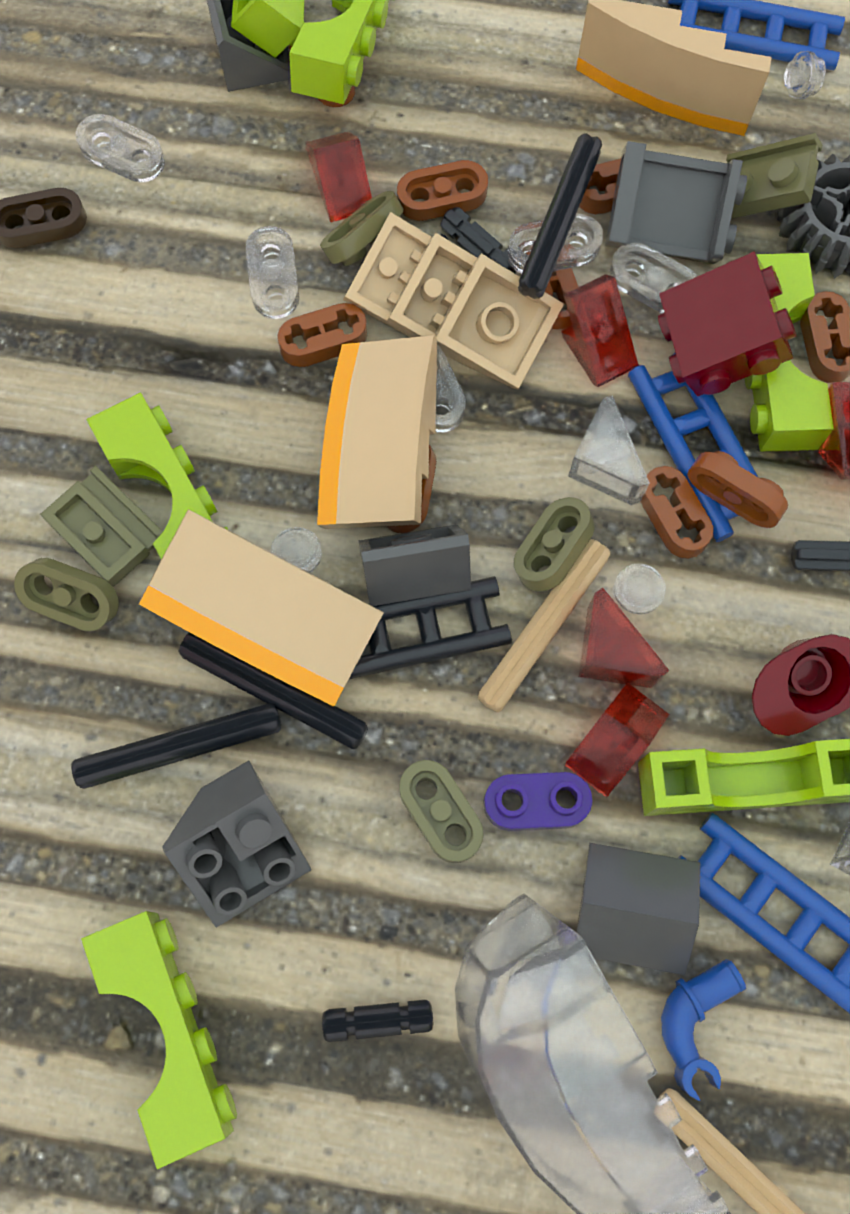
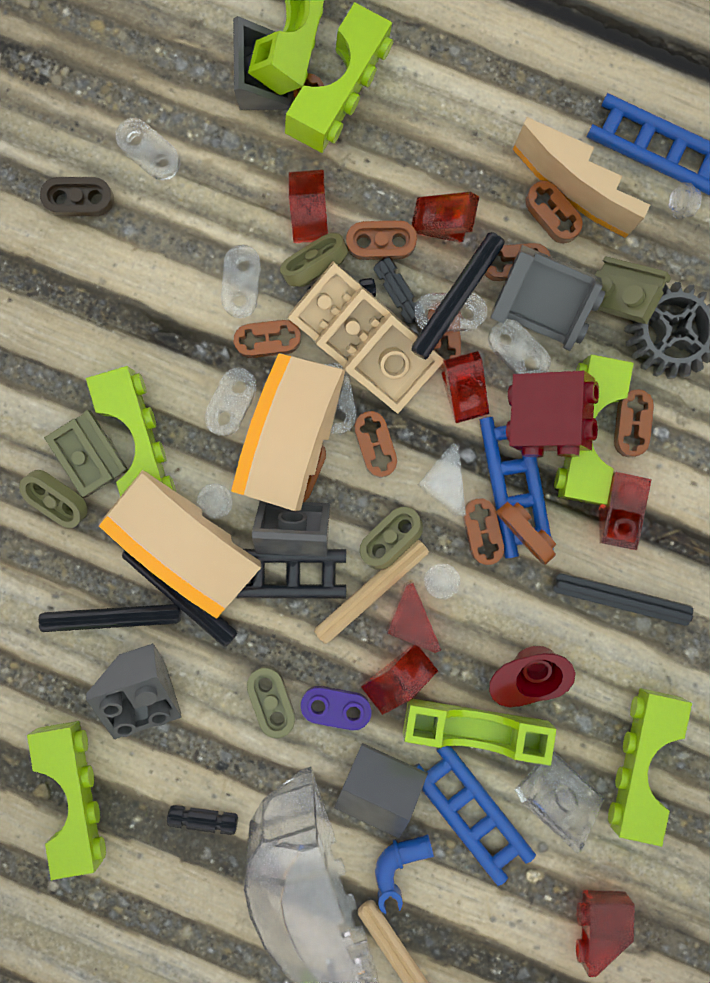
camera: 15 degrees right, 15 degrees up
none -> clear plate [205,368,257,436]
none -> dark orange beam [355,411,397,478]
none -> clear red slope [412,191,480,242]
none -> dark orange beam [525,181,583,244]

